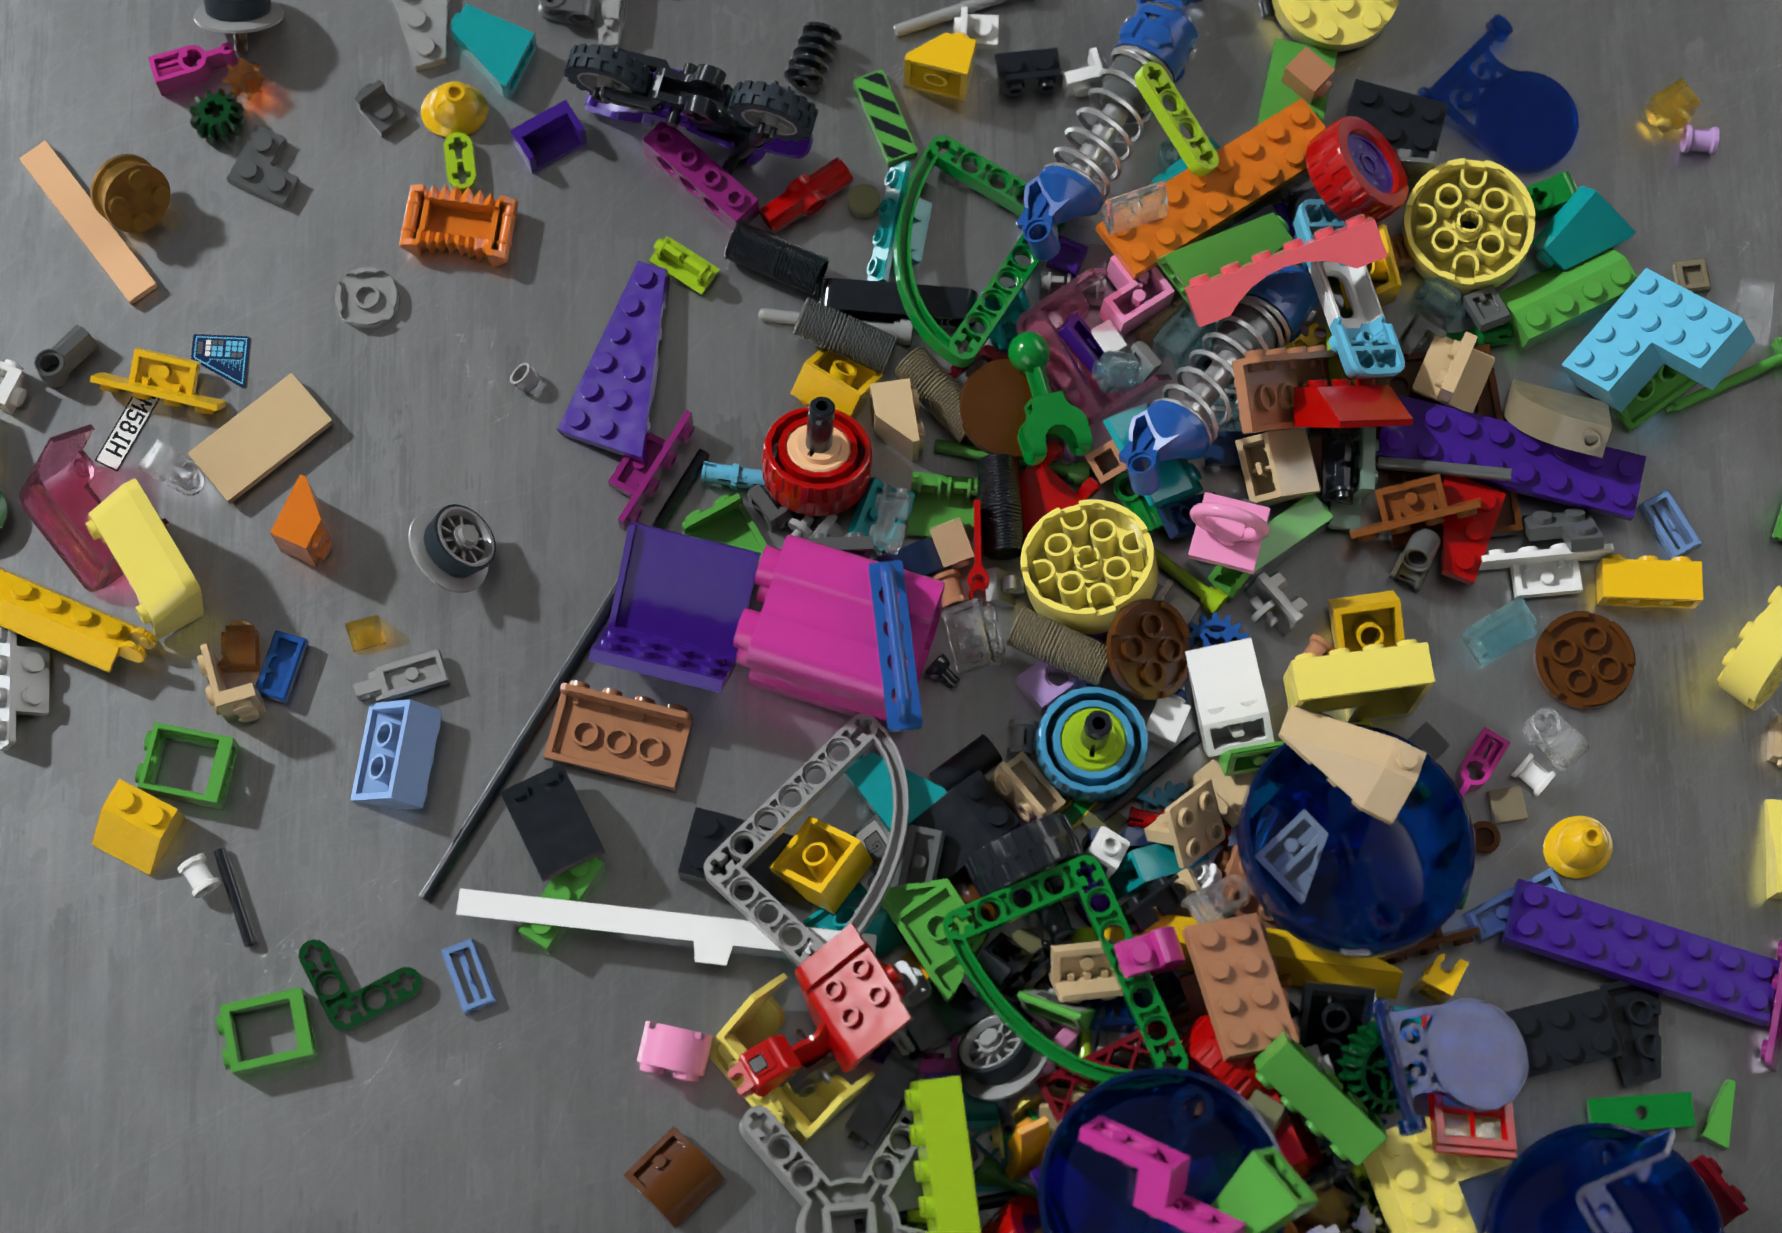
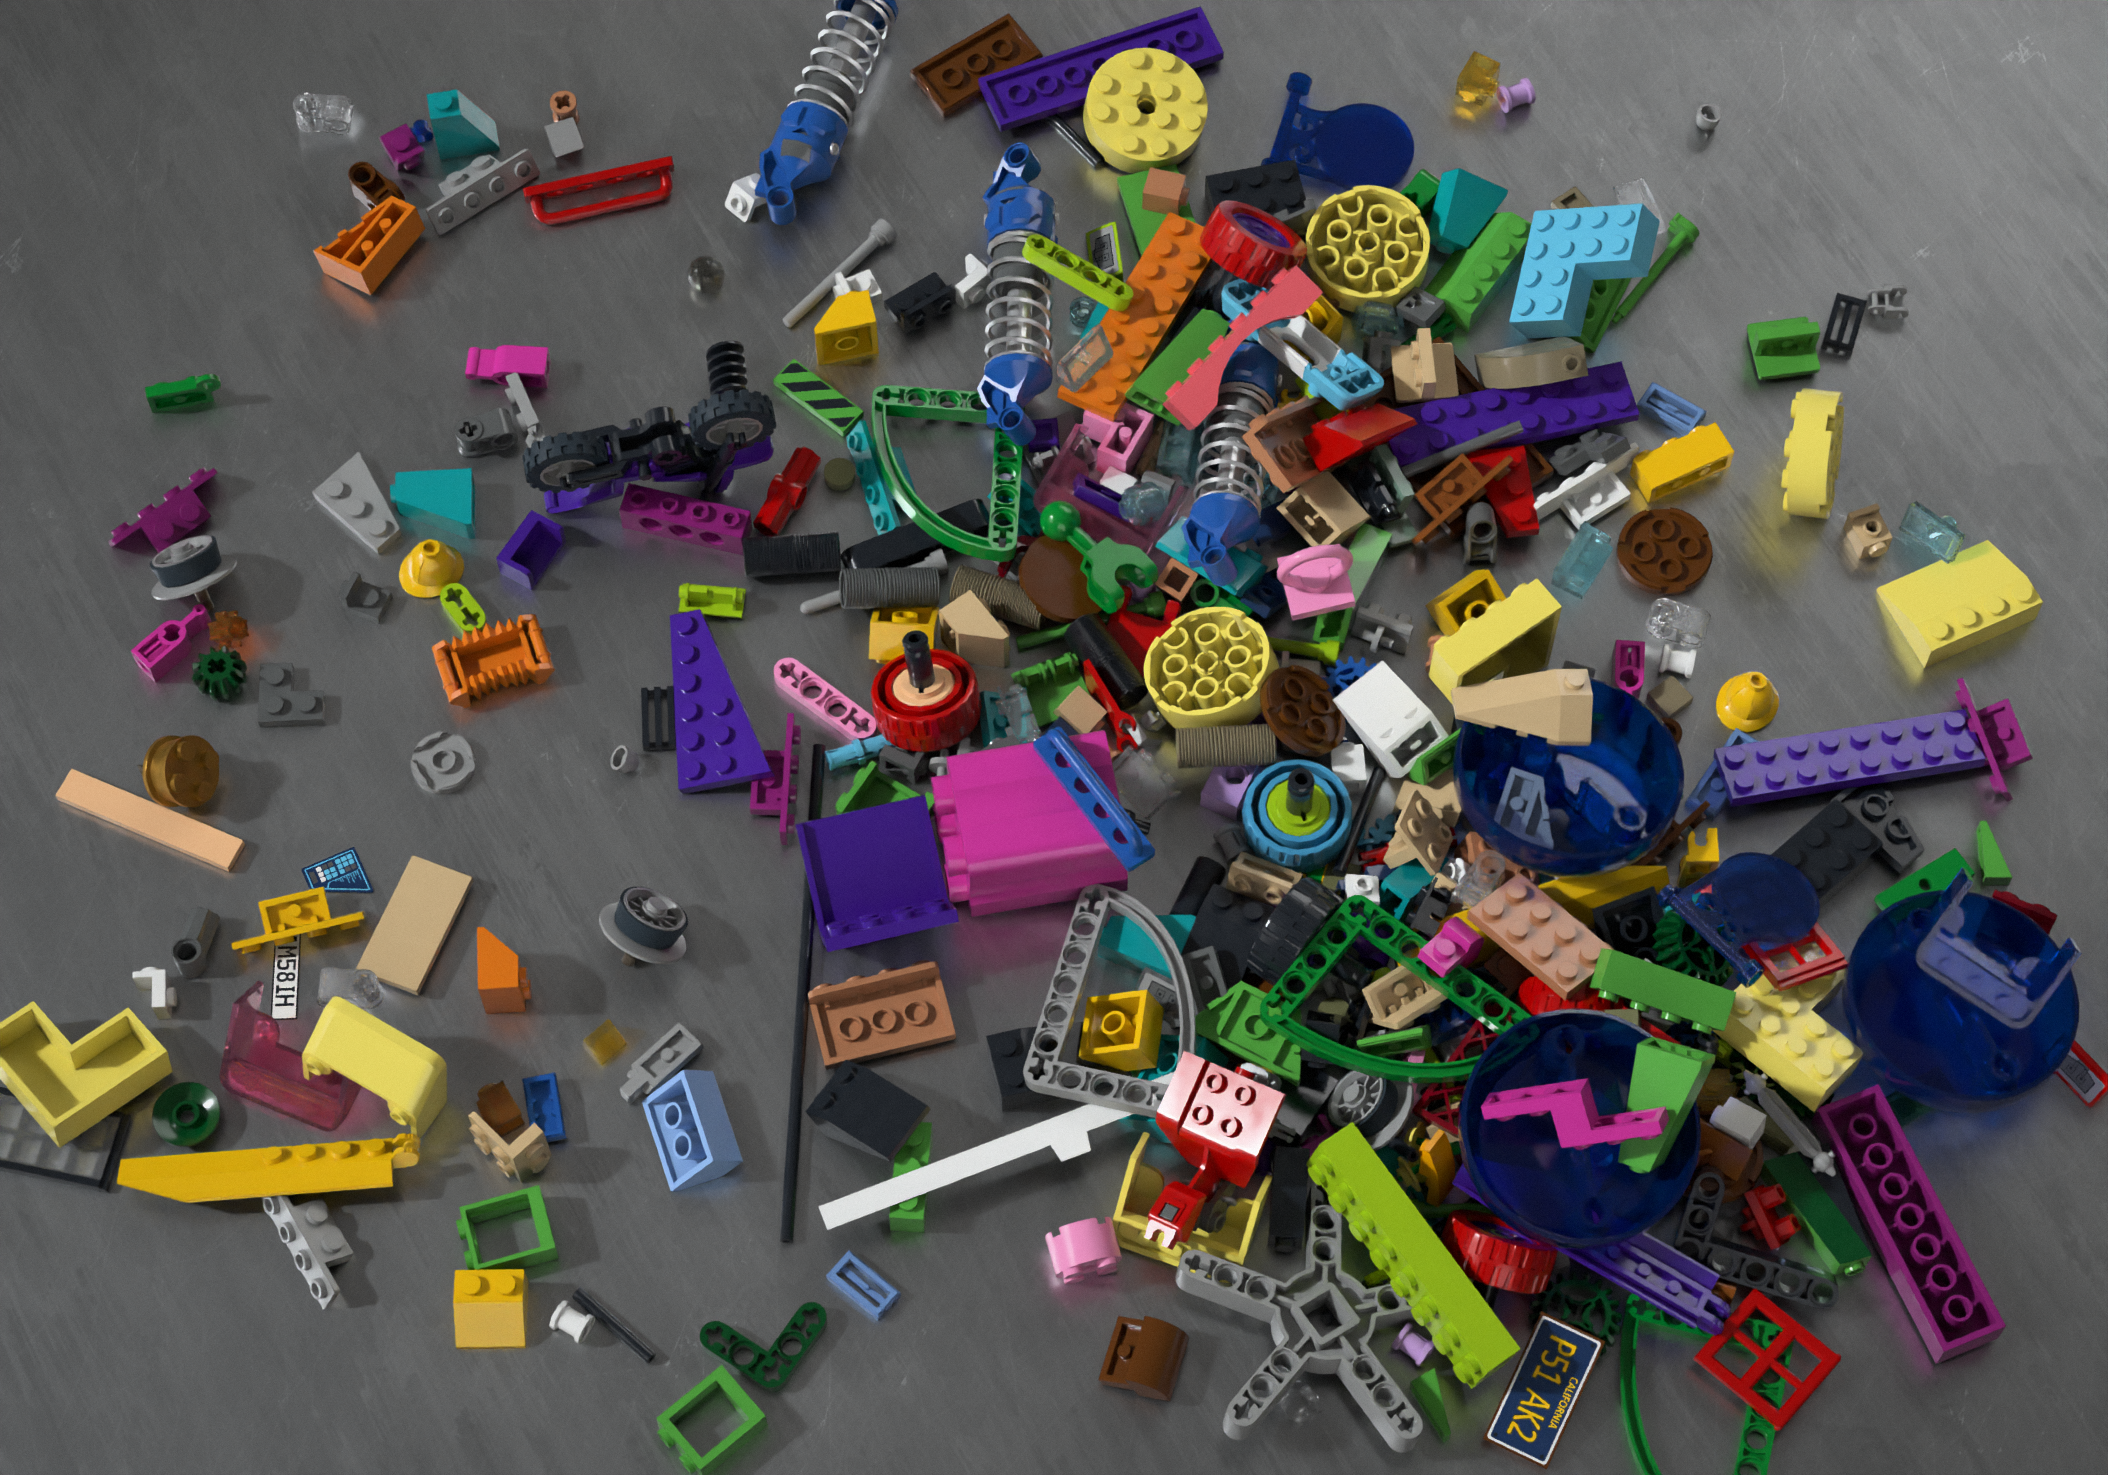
camera: 25 degrees left, 10 degrees down
none -> black tile [641,686,676,751]
none -> bright pink beam [773,658,877,741]
none -> slope [1085,222,1123,283]

